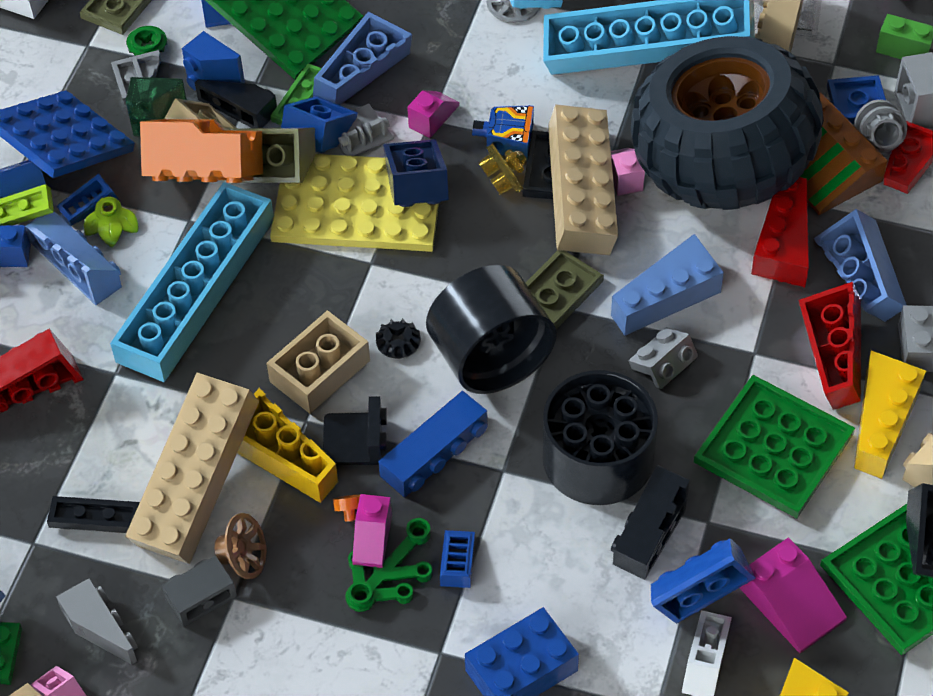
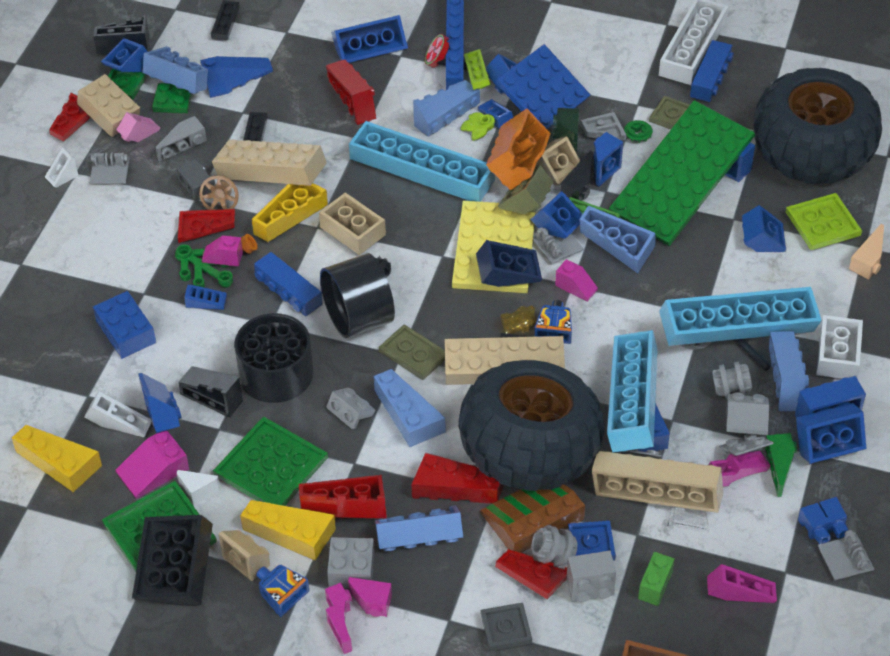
camera: 90 degrees right, 5 degrees down
black bracket [323,396,387,465] -> none
none -> white slope [177,470,220,505]
none -> red wing [178,209,235,243]

